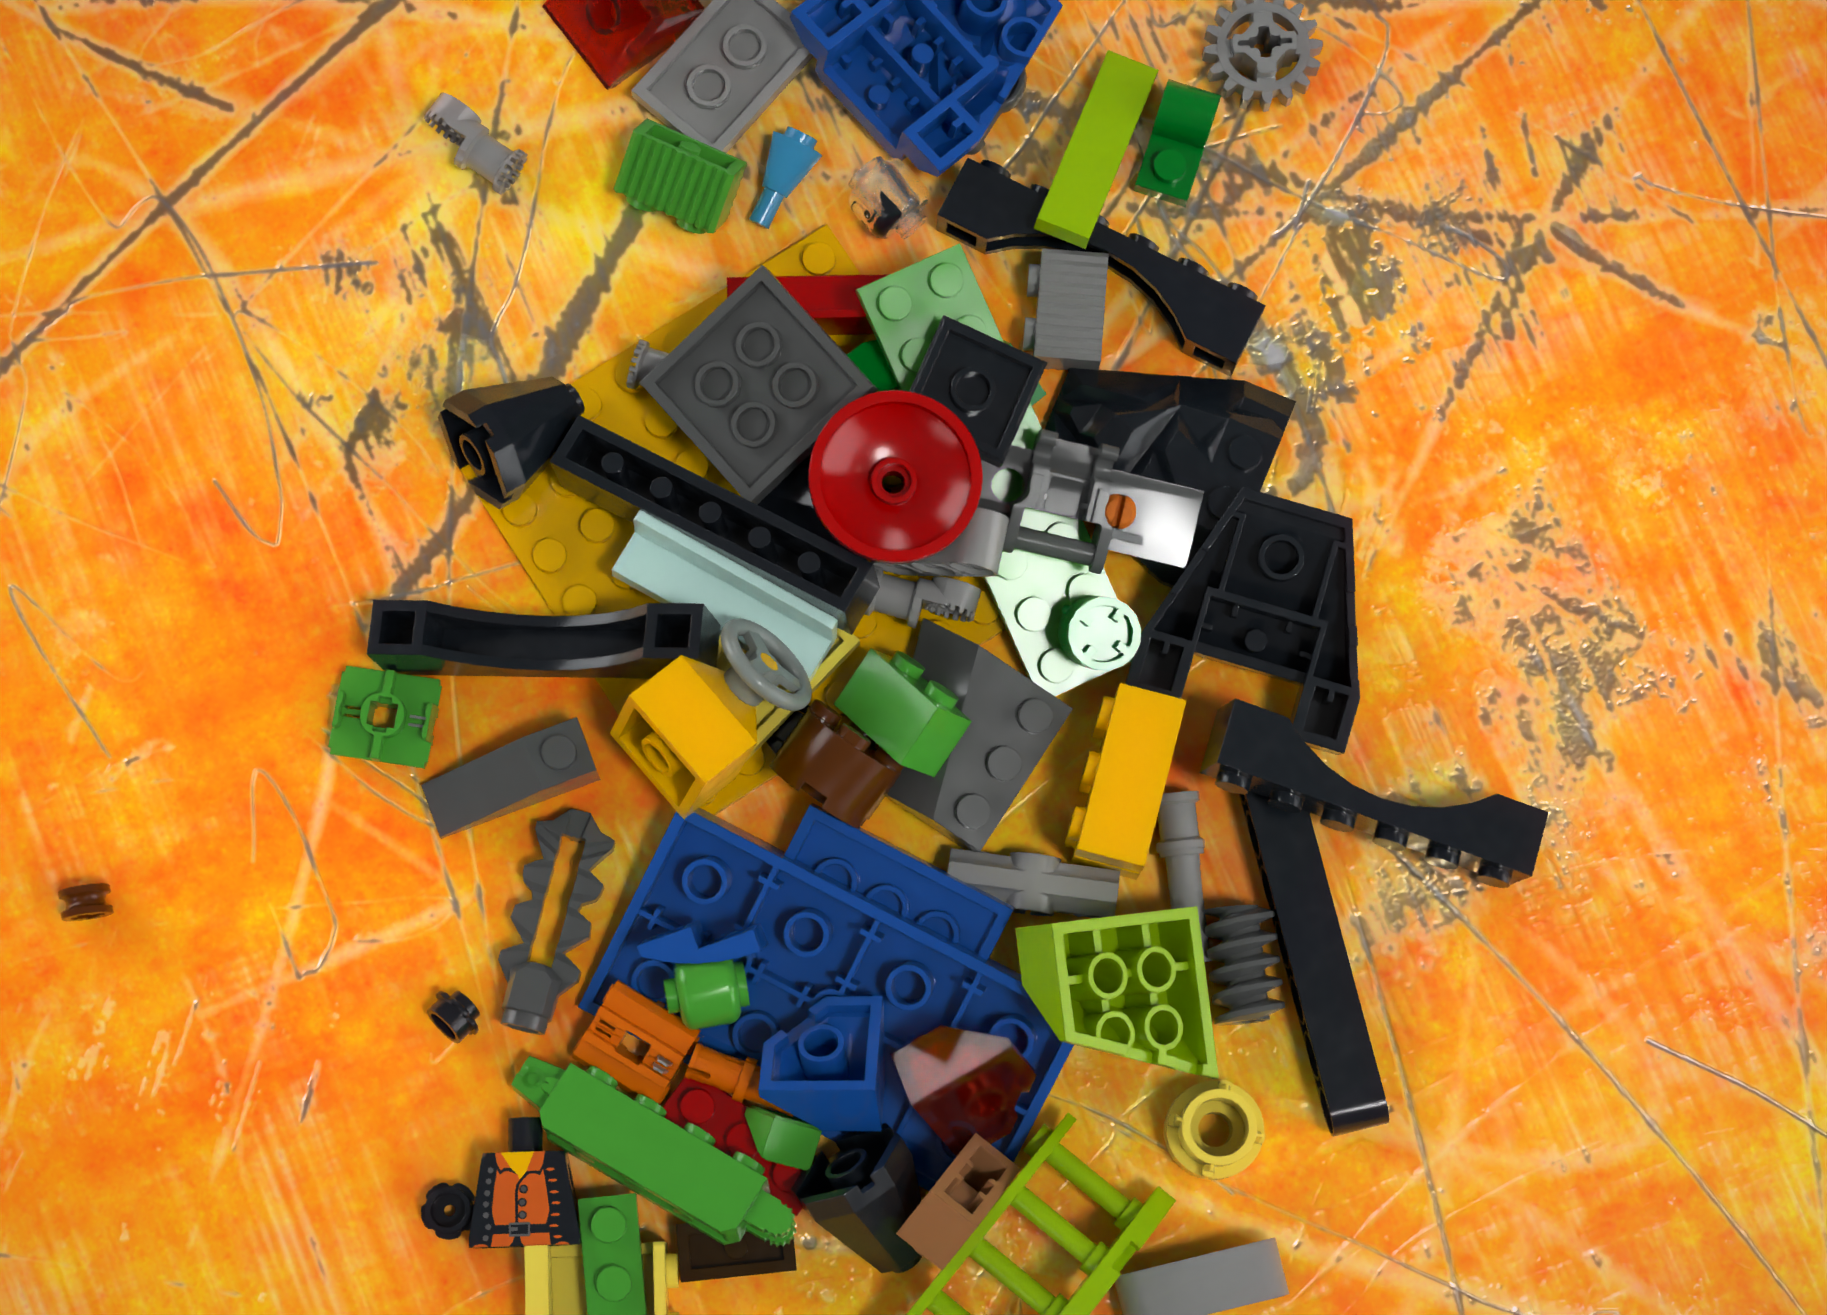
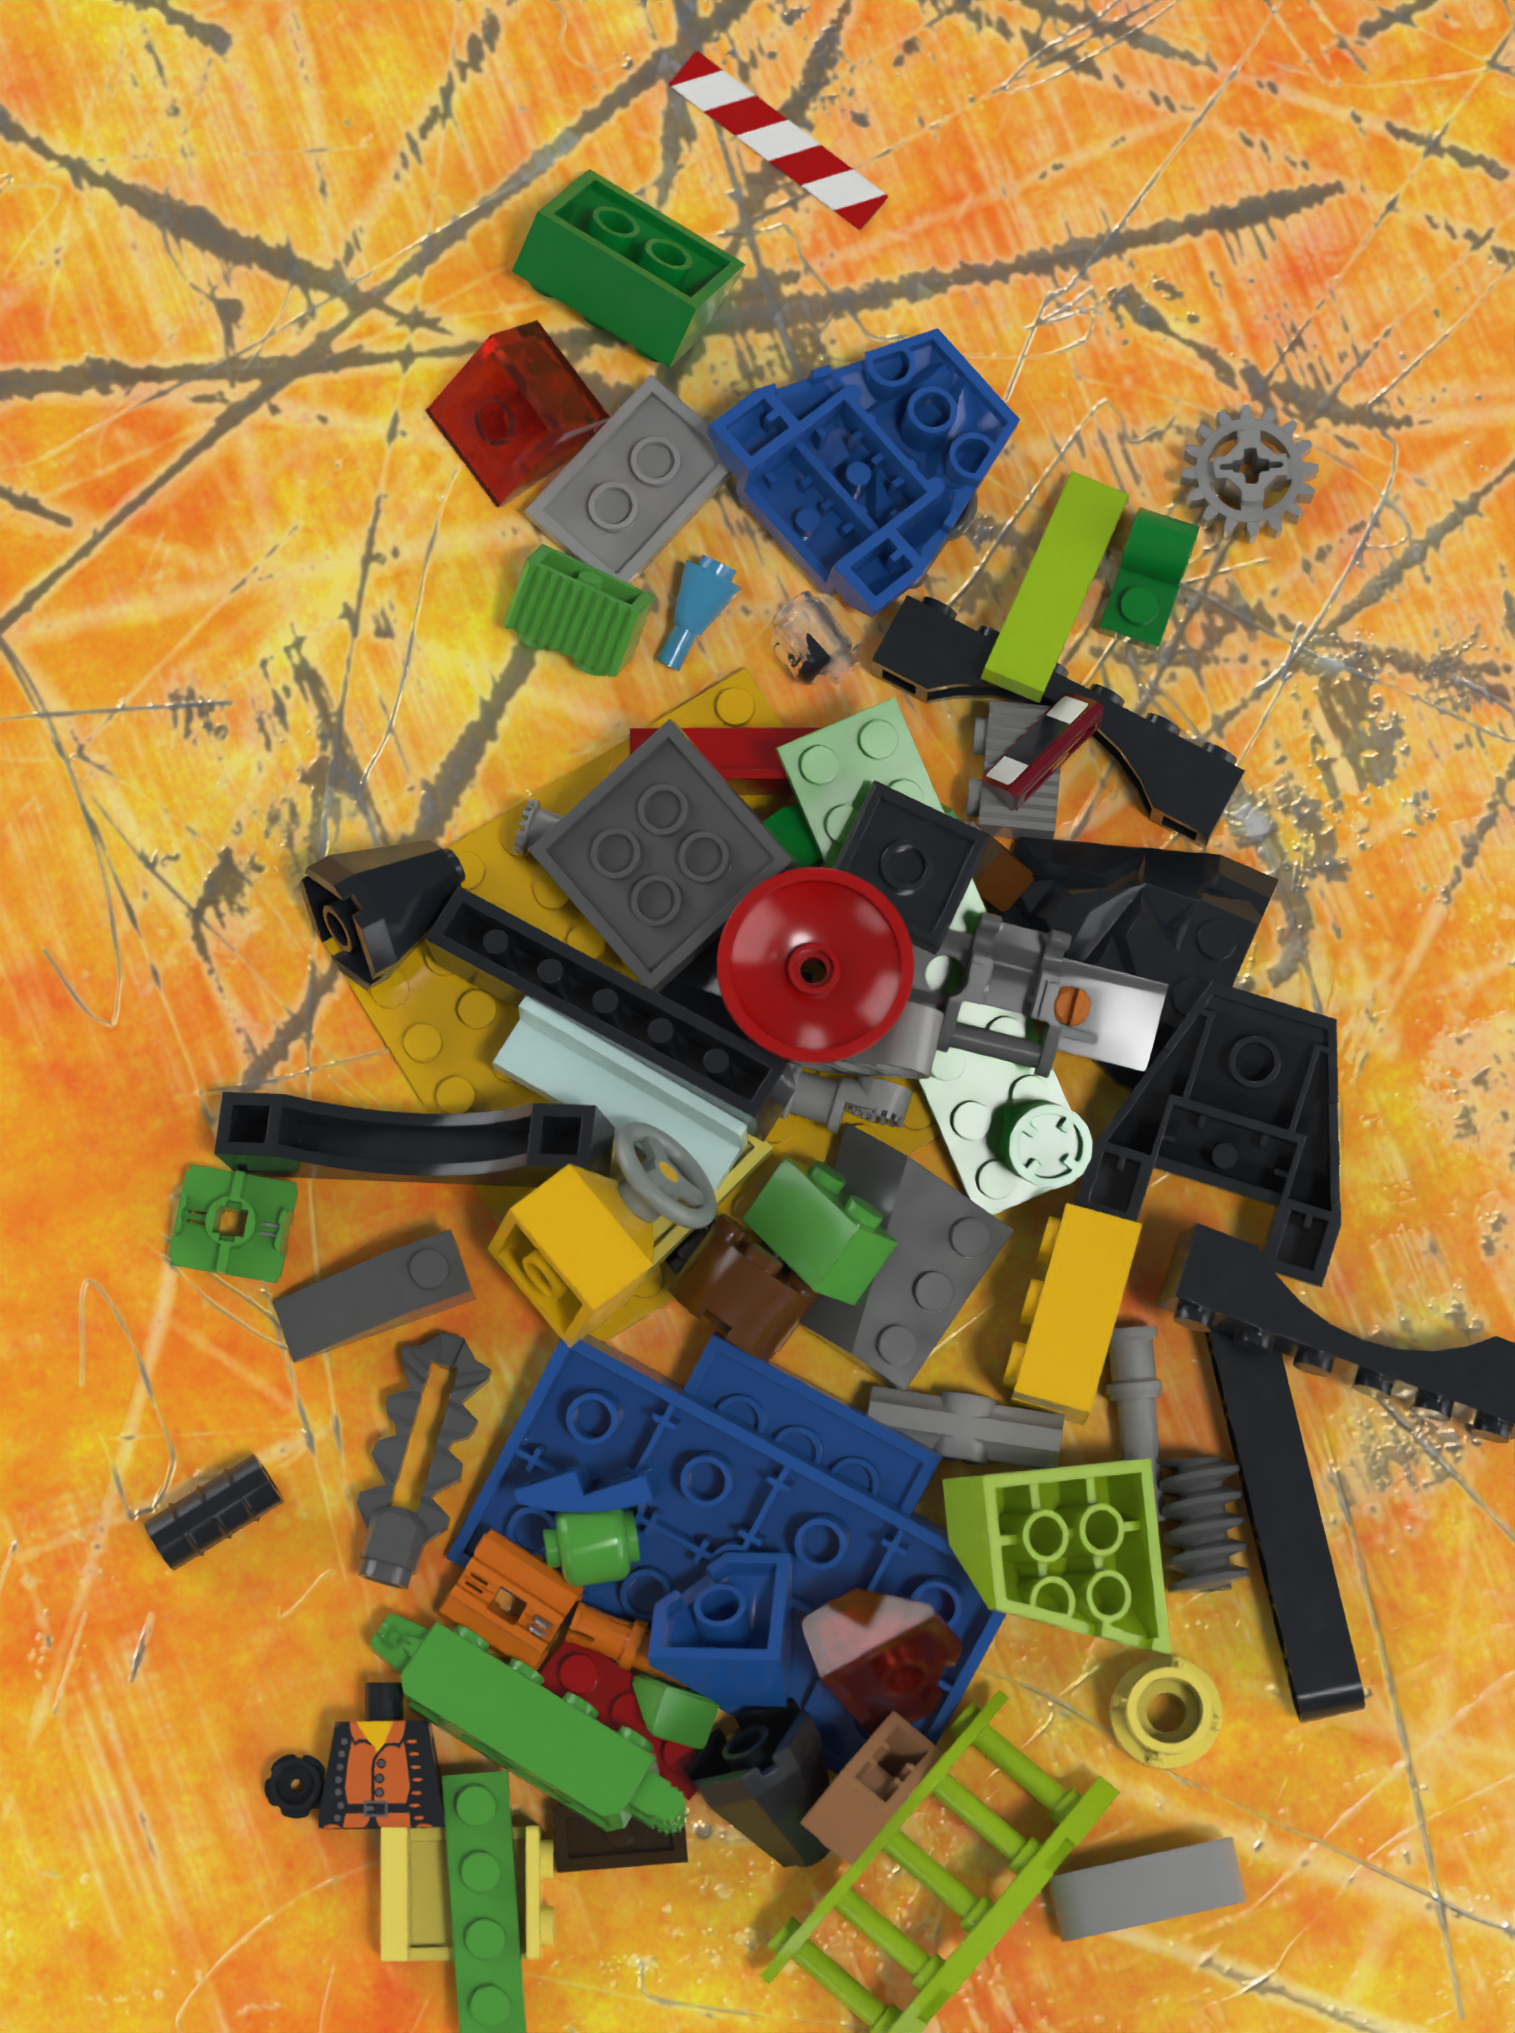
camera: 10 degrees right, 0 degrees up
light grey connector [424,92,528,195] -> none
black plate [427,991,480,1043] -> none
none -> black axle [143,1454,285,1571]
none -> reddish brown slope [964,820,1035,912]
none -> slope [981,692,1104,812]

